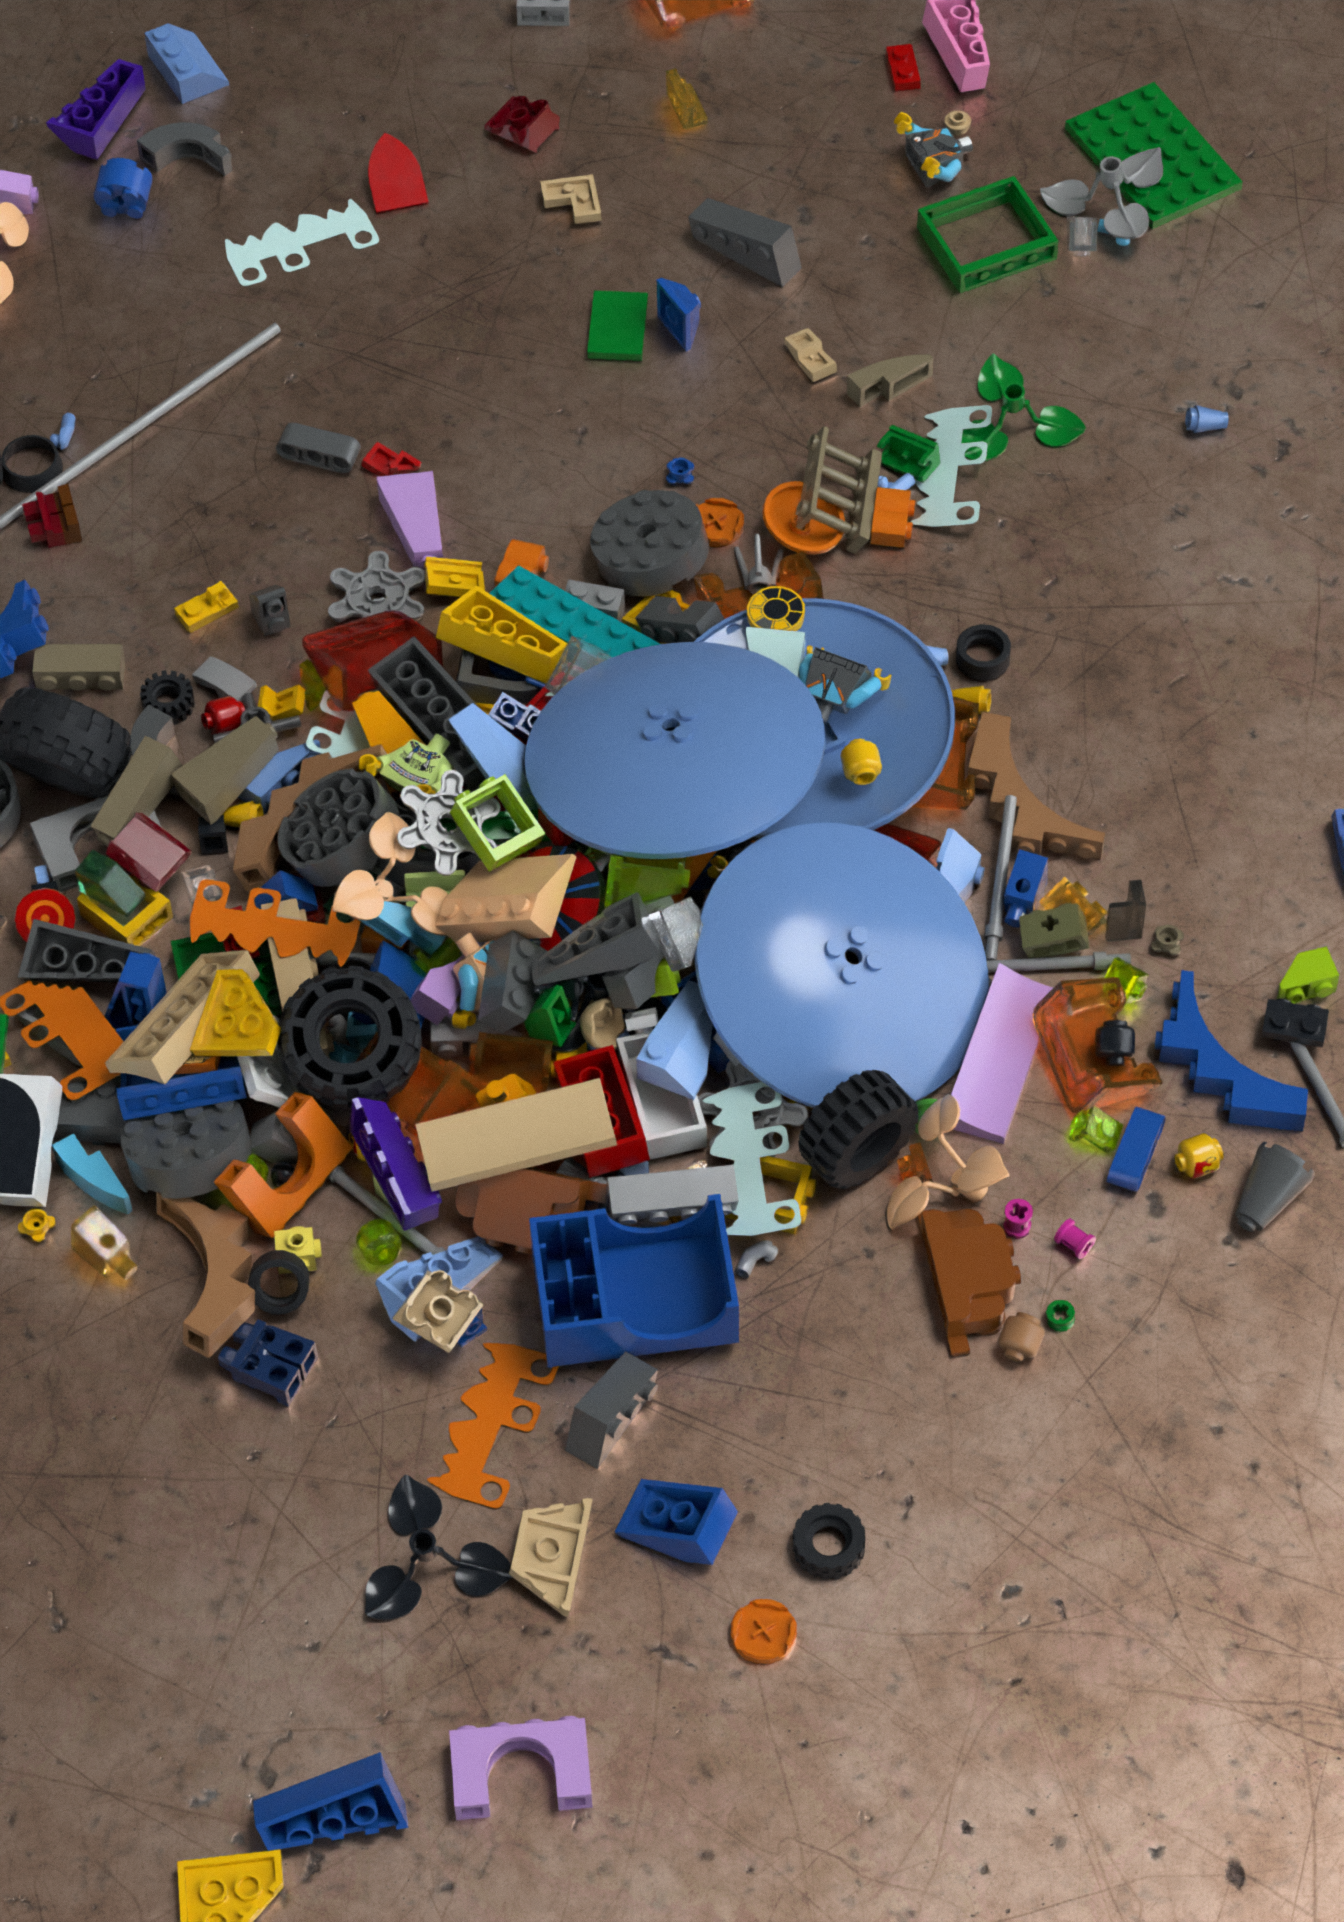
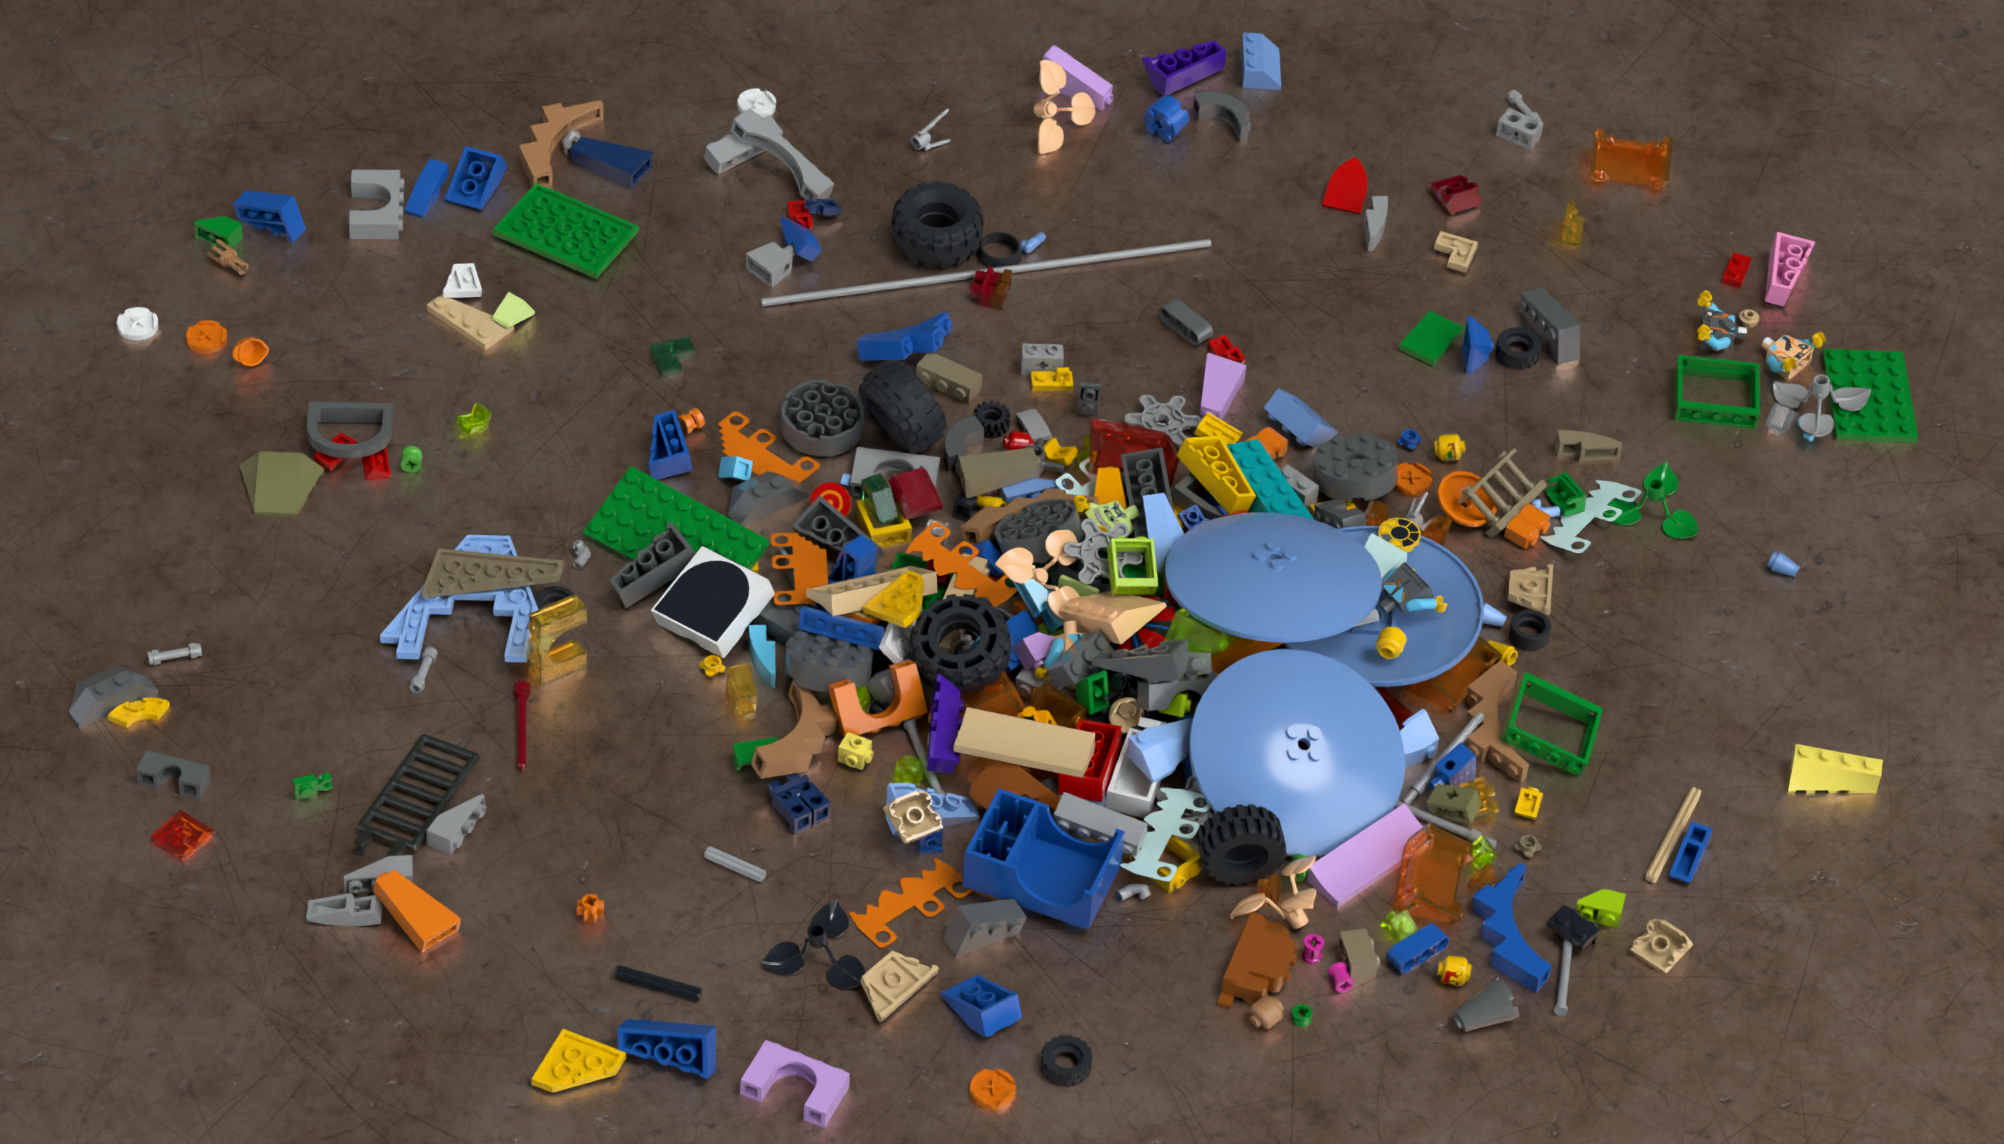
camera: 25 degrees right, 10 degrees down
dark tan slope [91,736,183,846] -> none
light aqua piece [225,199,379,286] -> none
black tyre [248,1250,310,1314] -> none
clear slope [545,636,612,695] -> none
clear slope [649,897,703,972] -> none
tan slope [784,328,837,382] -> none
black head [1095,1020,1135,1066] -> none
clear smoke panel [1105,880,1146,942] -> none
none -> orange gear [577,894,604,922]
none -> black axle [614,965,702,1001]
none -> light grey axle [704,846,766,882]
none -> green hinge [732,737,778,770]
none -> light grey brick [1021,344,1064,376]
none -> medium blue slope [1264,388,1338,447]
none -> dark tan brick [1337,928,1380,980]
none -> light grey slope [1364,196,1388,251]
none -> yellow head [1435,434,1465,462]
none -> clear orange tile [1467,863,1498,892]
none -> black tyre [1495,327,1542,370]
none -> green window [1500,672,1603,777]
none -> tan wing [1508,564,1553,615]
none -> yellow bracket [1514,787,1543,820]
none -> tan axle [1645,787,1701,883]
none -> torso [1761,332,1826,381]

